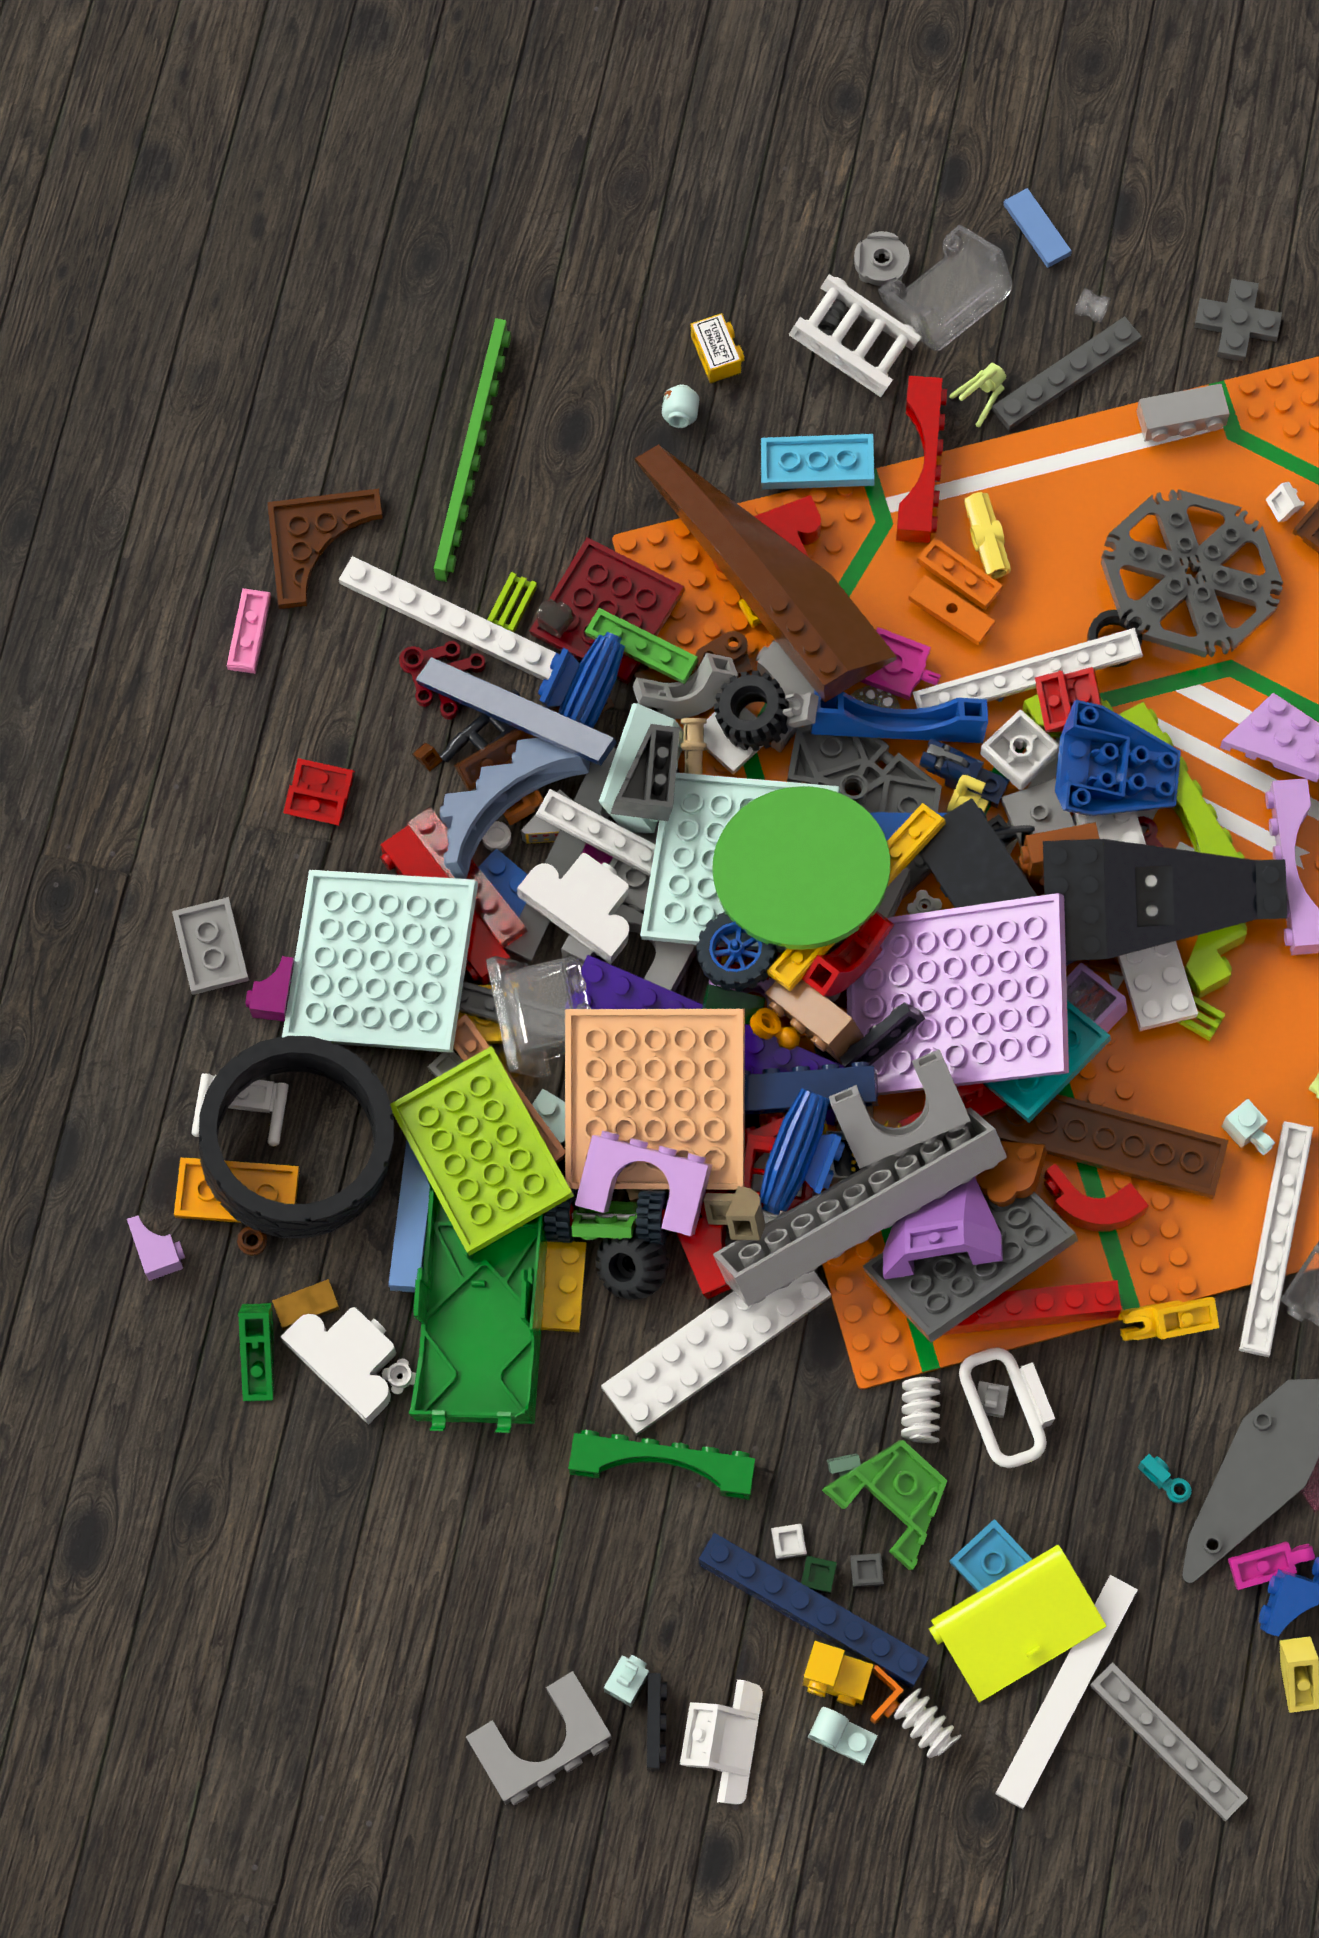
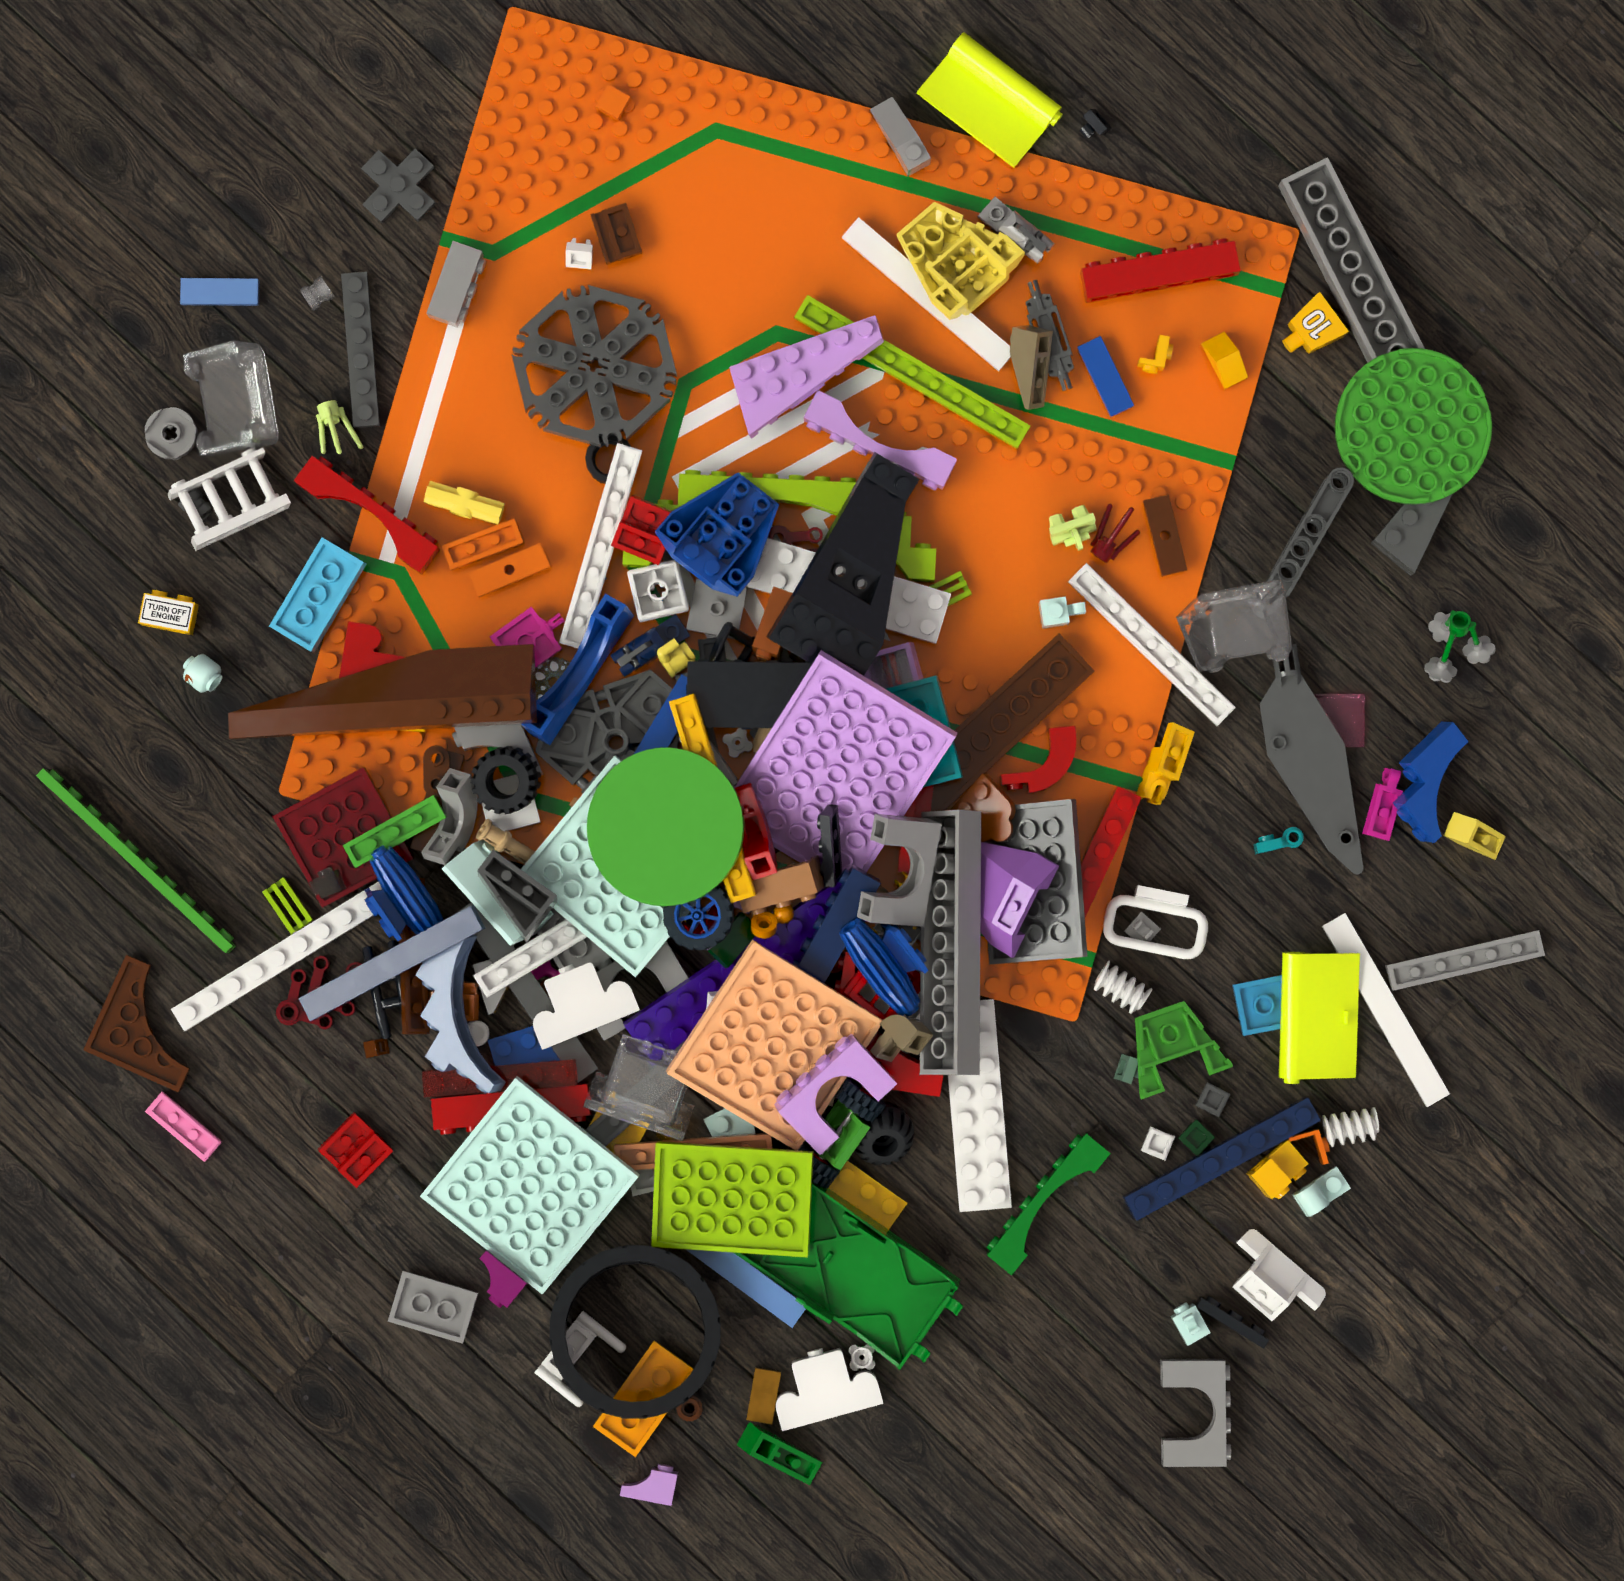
camera: 60 degrees left, 15 degrees up
light grey tile [783,692,819,728] -> none

